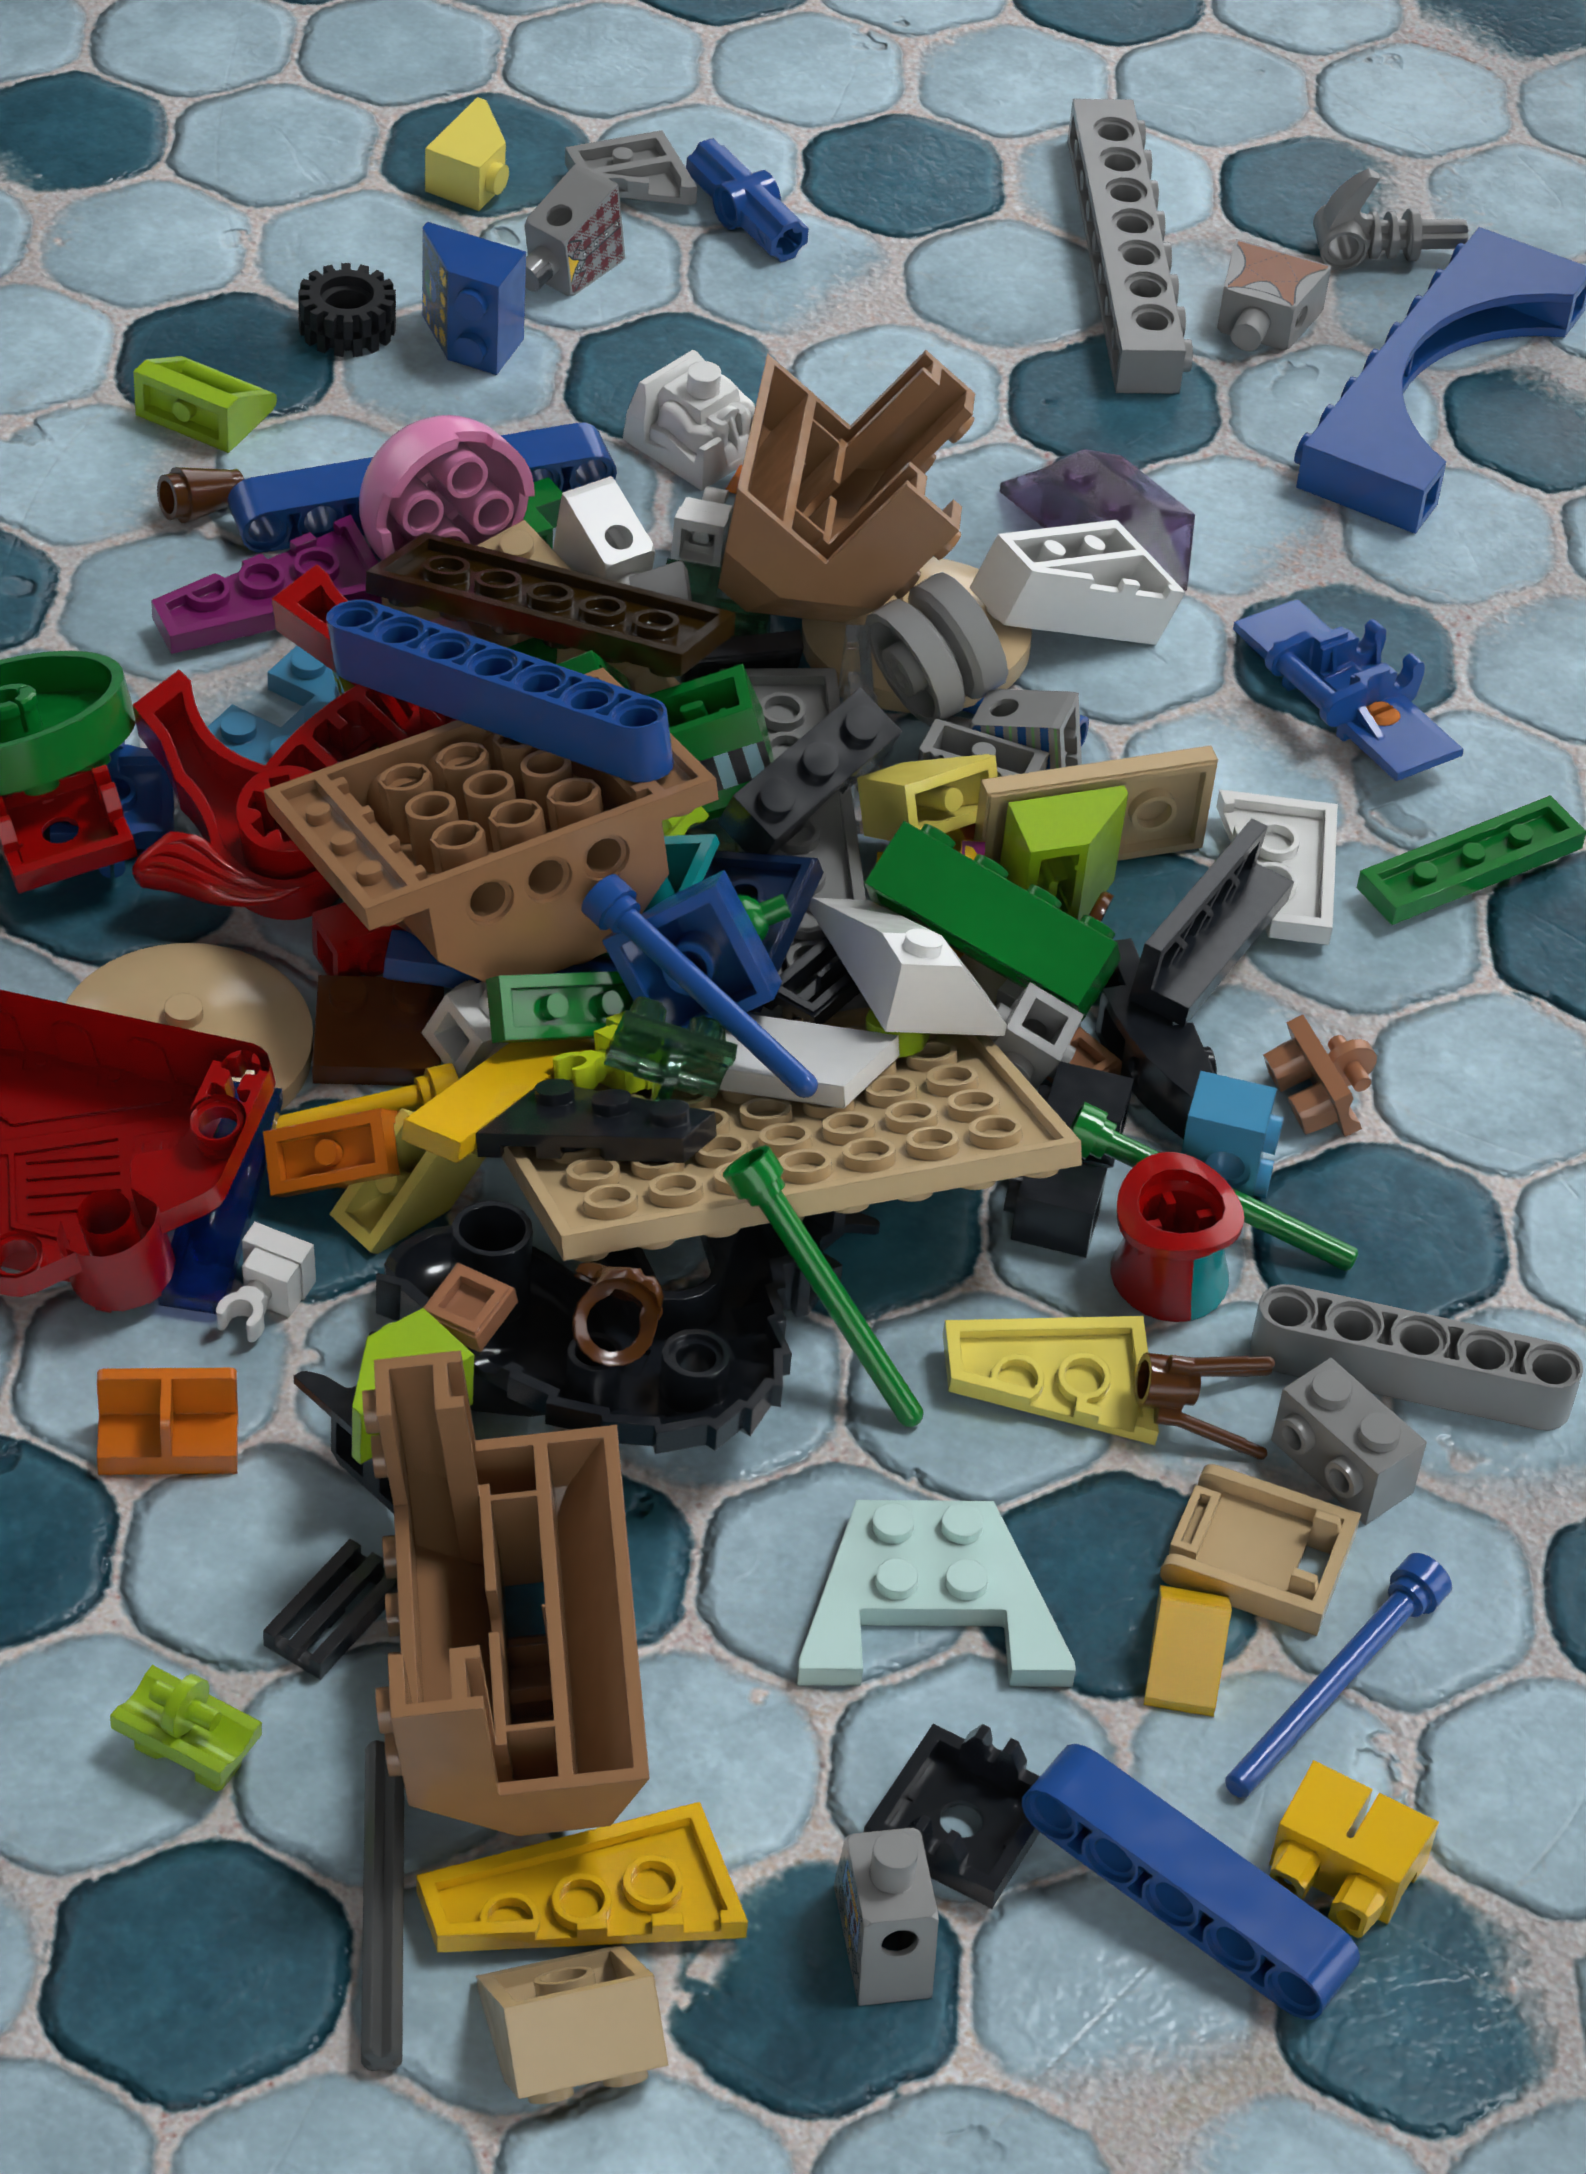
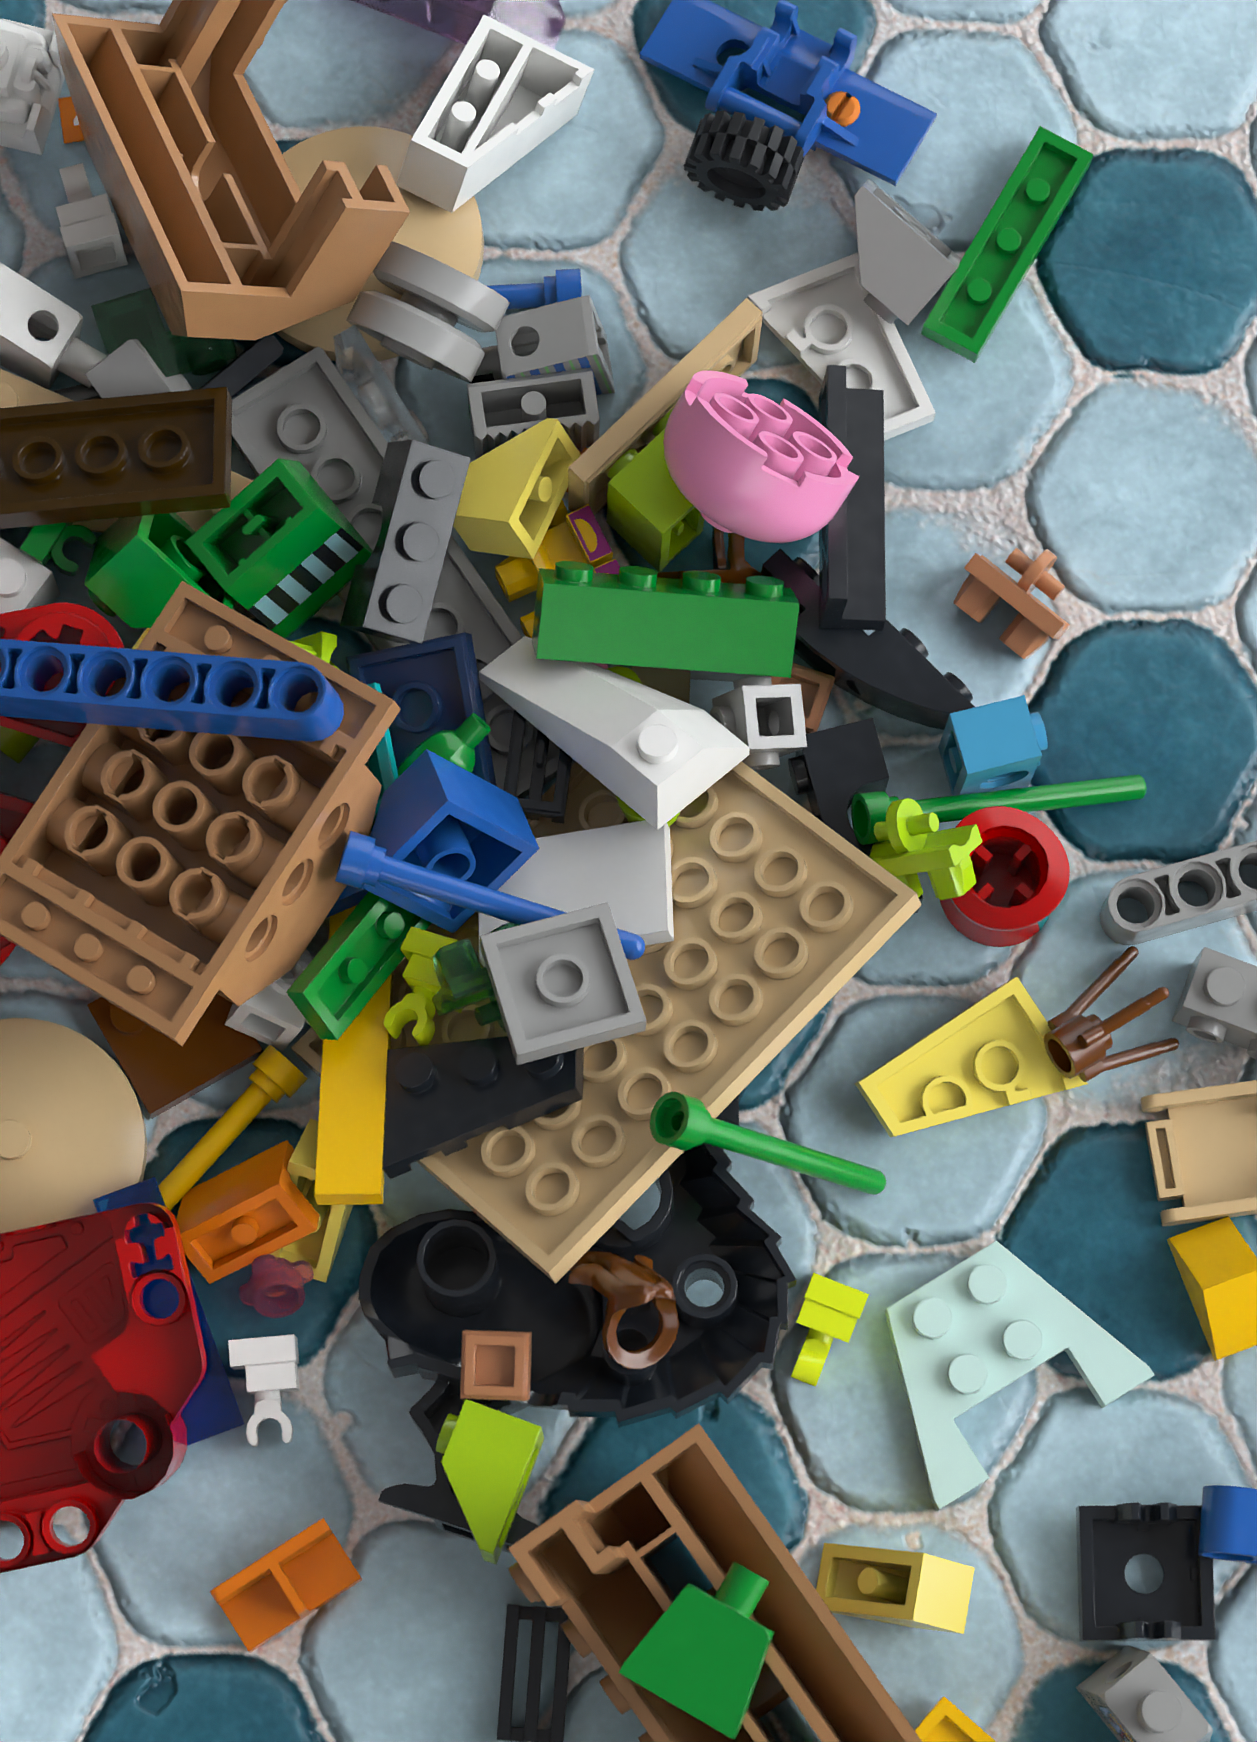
camera: 30 degrees left, 30 degrees up
none -> clear pink plate [239,1254,314,1318]
none -> light grey tile [480,902,646,1065]
none -> green torso [618,1561,774,1739]
none -> bright pink cylinder [663,370,859,543]
none -> black tyre [684,111,804,211]
none -> neon yellow piece [791,1273,869,1387]
none -> light yellow slope [816,1543,974,1634]
none -> light grey slope [854,179,961,325]
none -> lime hips [869,798,983,900]

